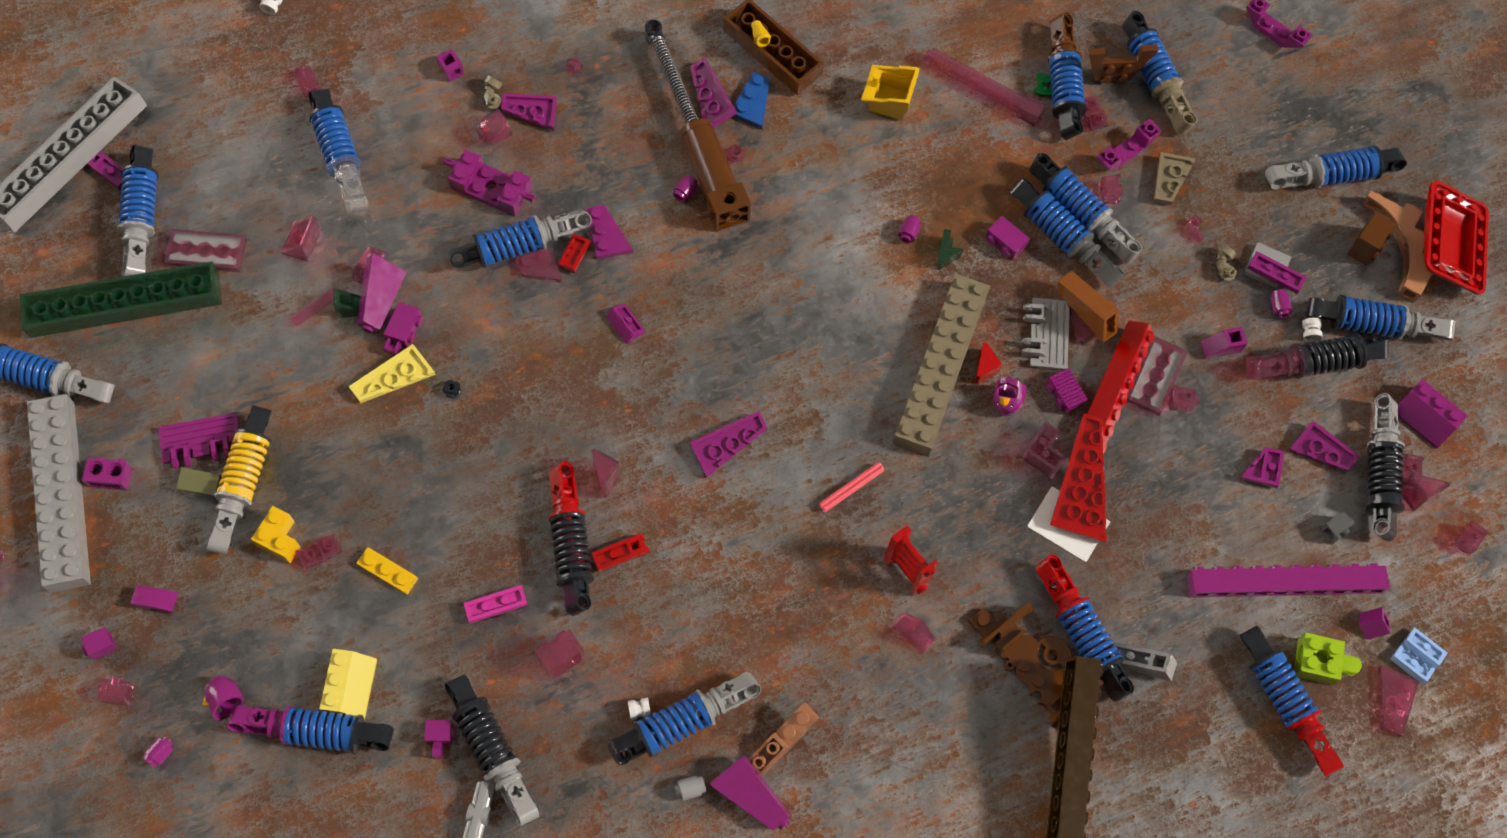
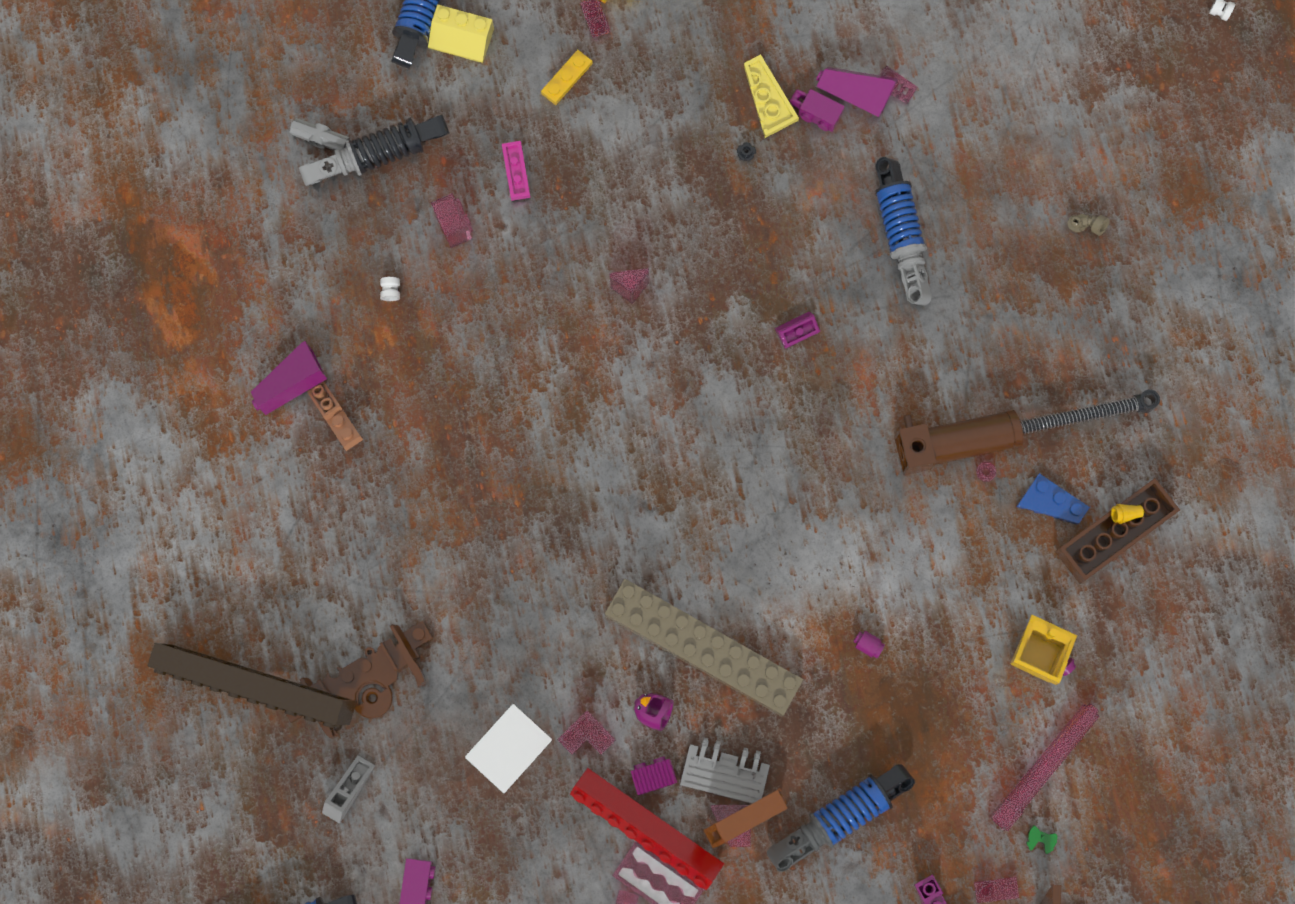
camera: 105 degrees right, 10 degrees up
clear pink slope [281,216,322,262] -> none
clear pink axle [290,287,341,326] -> none
clear pink slope [292,65,321,98] -> none
piece [309,89,368,213] -> none
clear green slope [333,288,361,318] -> none
magenta brick [424,720,456,759] -> none
magenta brick [436,49,464,82] -> none
magenta brick [444,149,536,217] -> none
clear pink piece [477,109,513,144] -> none
magenta wing [501,93,557,131] -> none
clear pink wing [516,248,562,283] -> none
black piece [548,461,594,616] -> none
red plate [558,233,591,273] -> none
clear pink plate [566,57,583,74] -> none
magenta wing [586,205,633,259] -> none
red plate [591,534,650,572] -> none
piece [608,672,761,765] -> none
magenta brick [673,175,699,203] -> none
light grey brick [674,775,706,801] -> none
magenta wing [690,57,737,129] -> none
magenta wing [690,411,767,478] -> none
coral axle [819,462,884,512] -> none
red fence [883,525,938,597] -> none
clear pink slope [892,613,936,654] -> none
clear green slope [936,229,963,270] -> none
red slope [974,342,1002,384] -> none
magenta brick [985,216,1030,261] -> none
piece [1029,153,1142,264] -> none
piece [1036,554,1134,702] -> none
piece [1048,12,1087,140] -> none
red wing [1050,414,1107,542] -> none
clear pink brick [1099,174,1123,205] -> none

